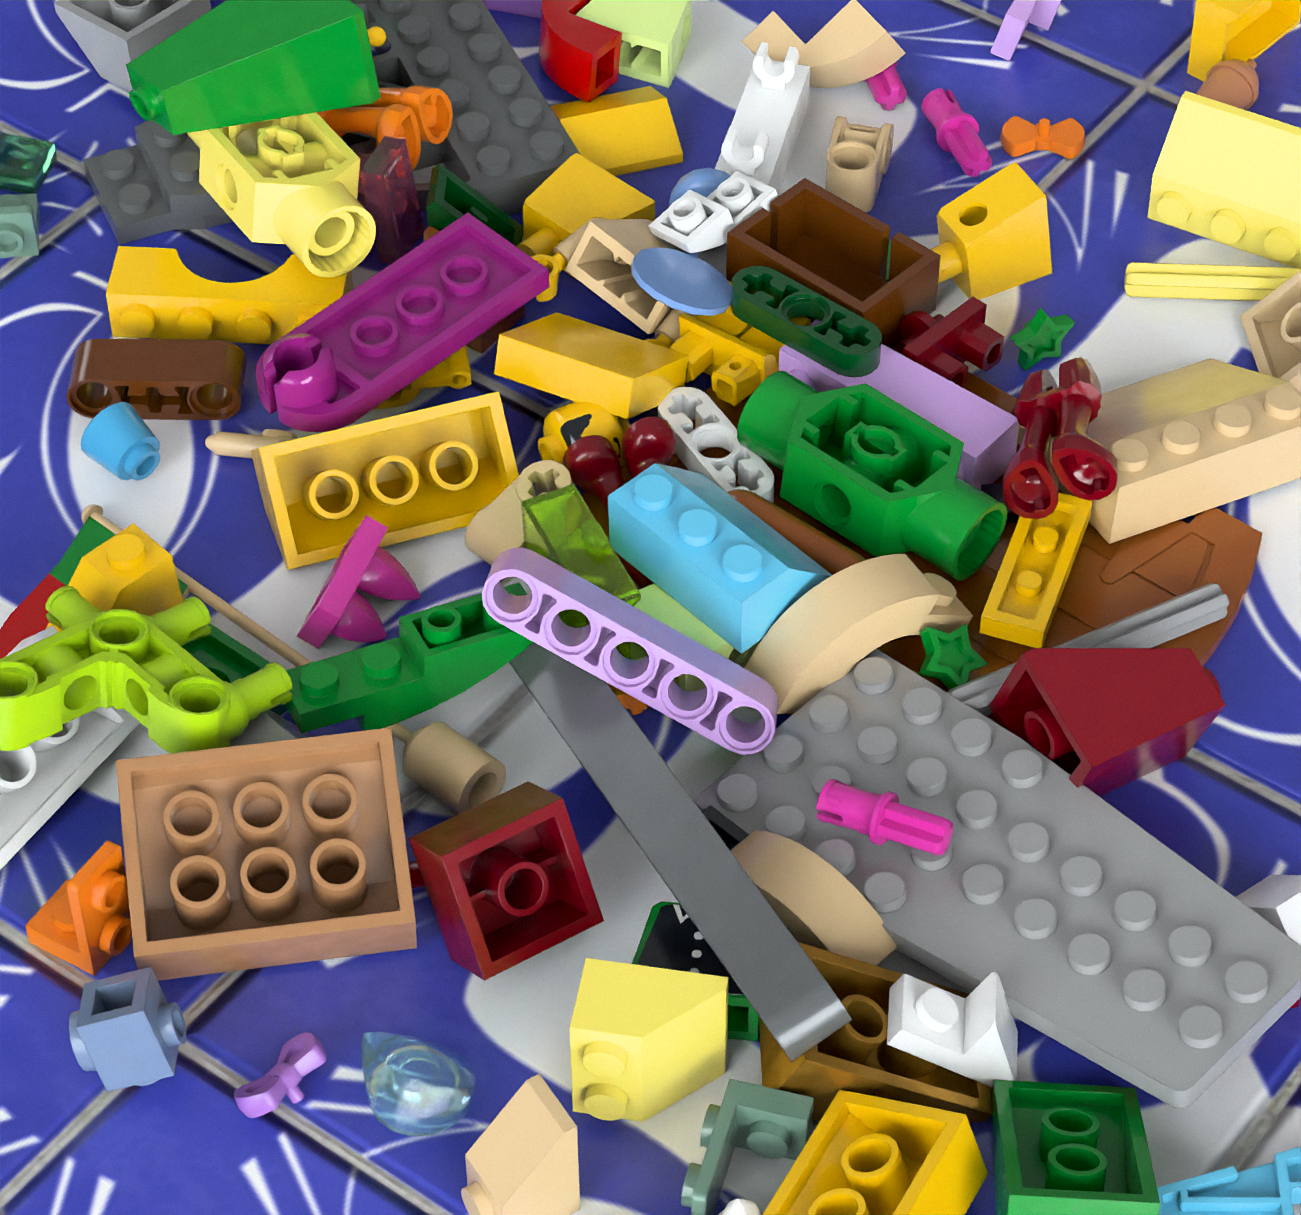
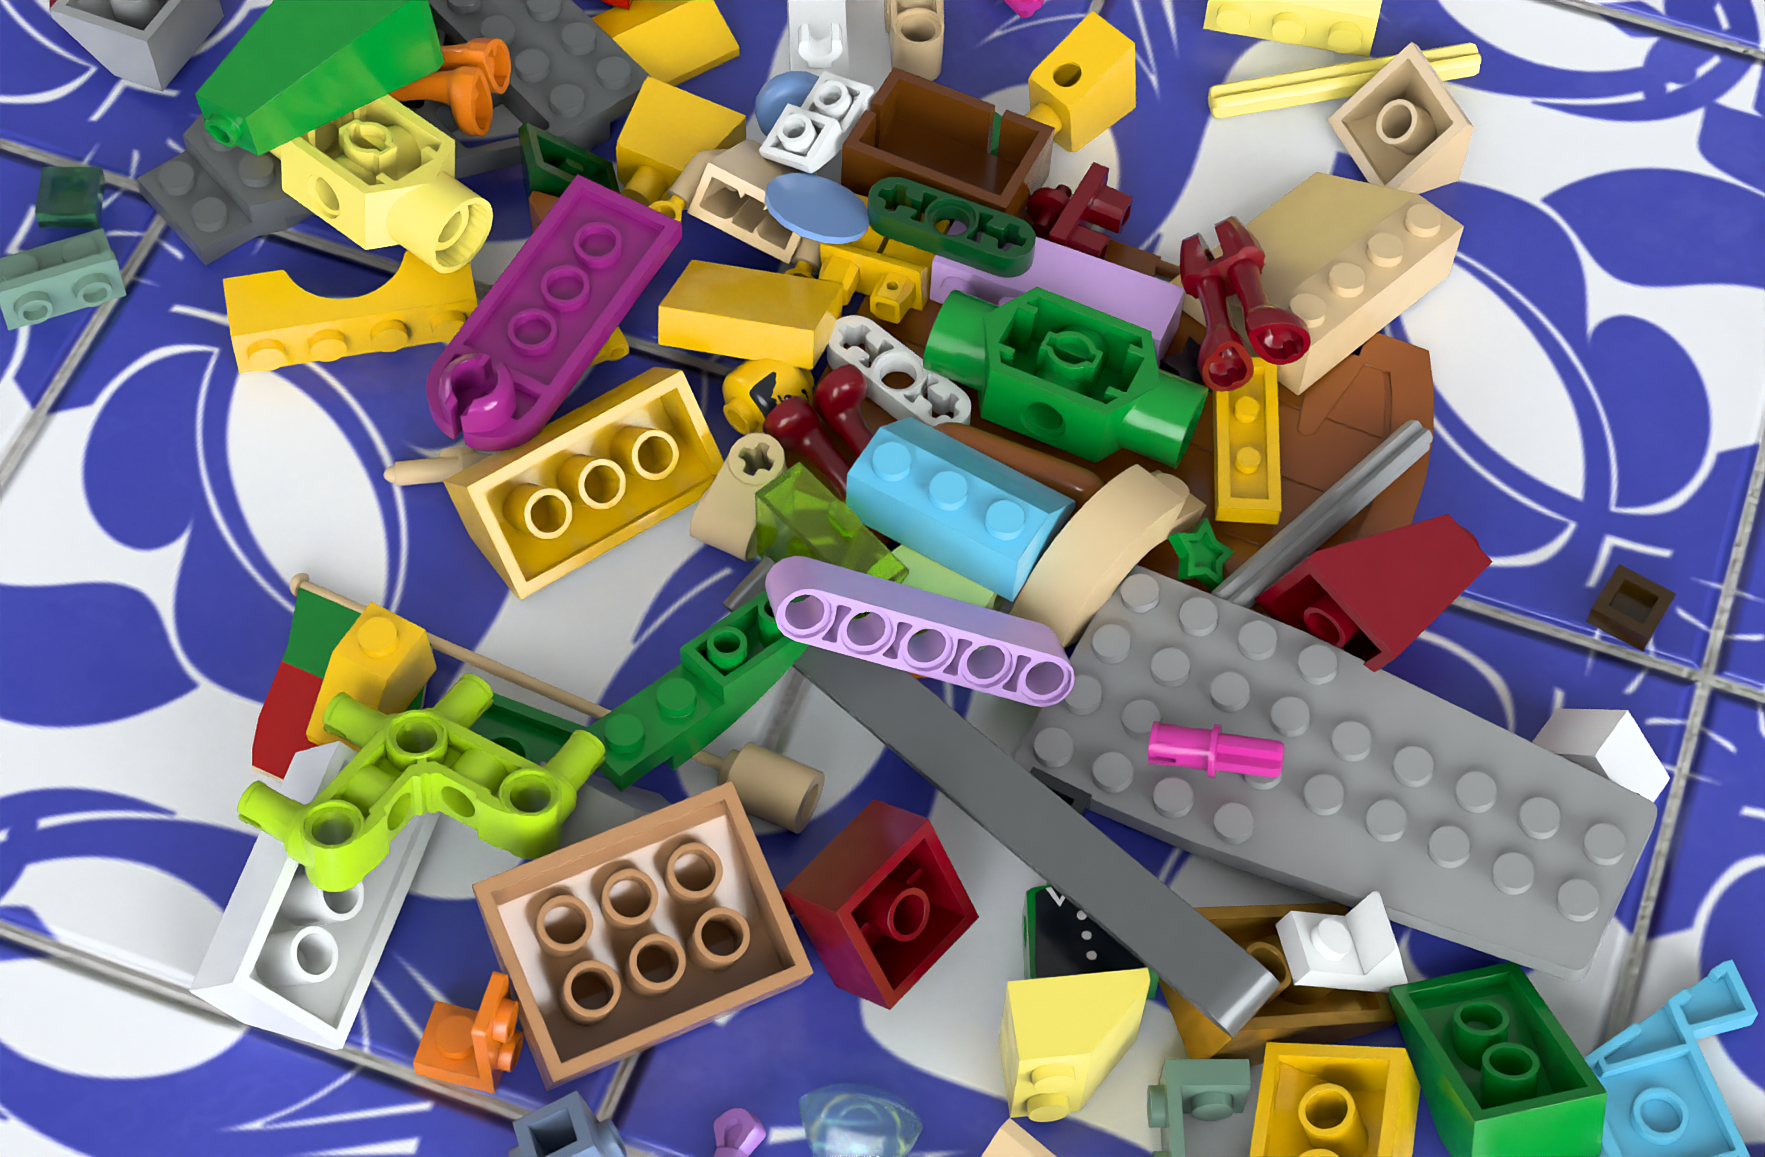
camera: 20 degrees left, 10 degrees up
reddish brown beam [67,339,247,420] -> none
dark azure hat [81,402,160,481] -> none
dark pink tile [297,515,421,649] -> none
clear pink tile [357,136,424,264] -> none
tan brick [731,830,897,966] -> none
green piece [1009,308,1075,371] -> none

